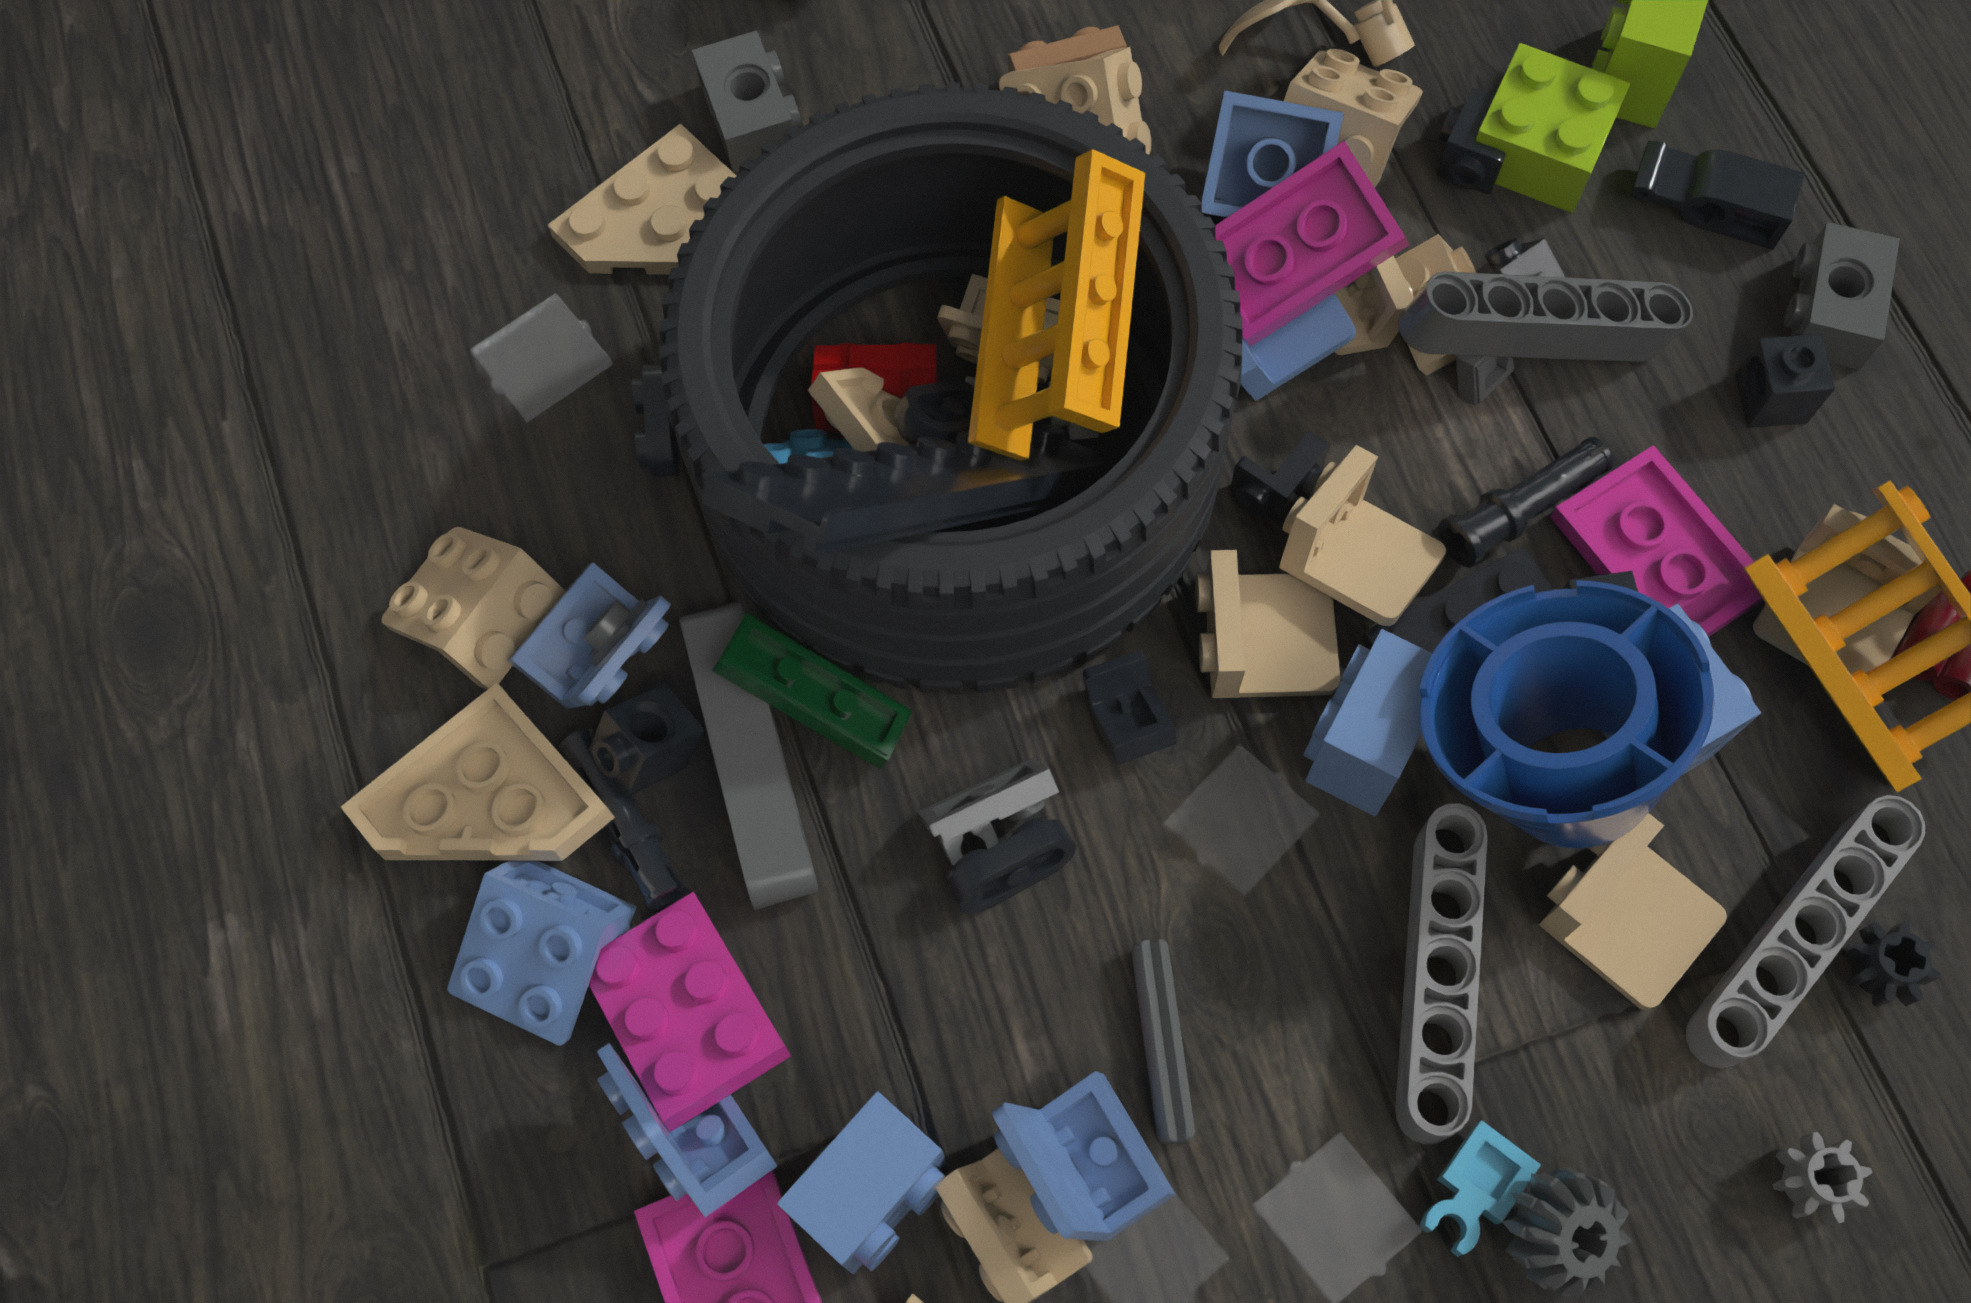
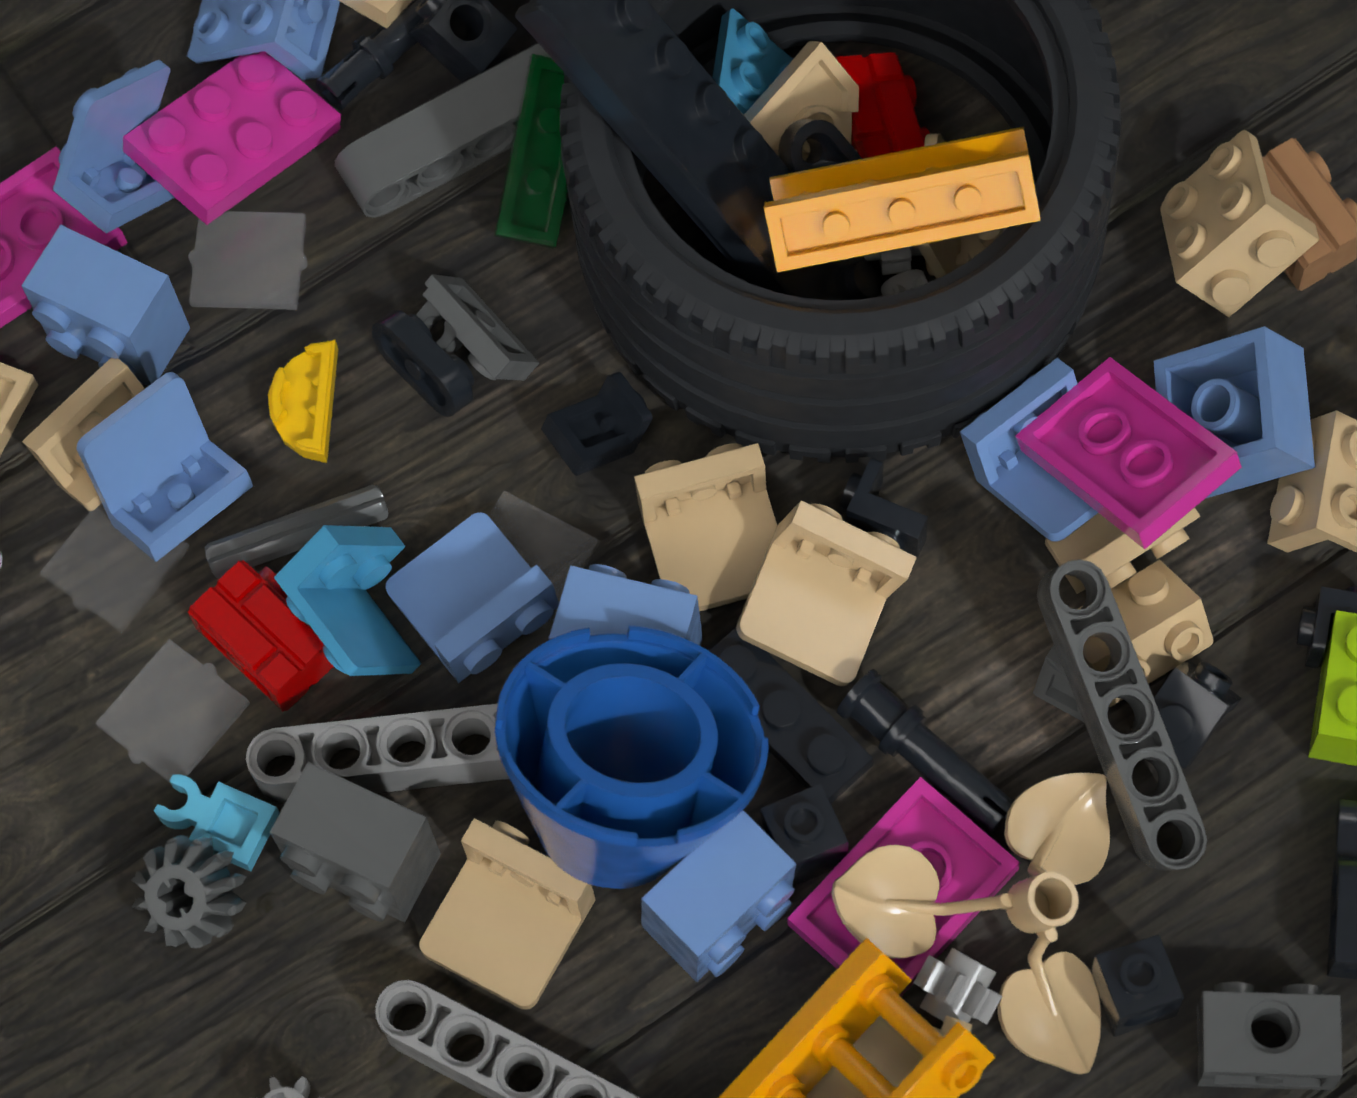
camera: 80 degrees right, 0 degrees up
none -> clear piece [188,211,308,310]
none -> red brick [188,560,334,712]
none -> yellow plate [268,340,338,463]
none -> dark grey brick [270,762,441,923]
none -> dark azure bracket [274,525,421,676]
none -> medium blue bracket [386,512,559,683]
none -> tan plant [832,773,1110,1074]
none -> light grey gear [914,948,1002,1024]

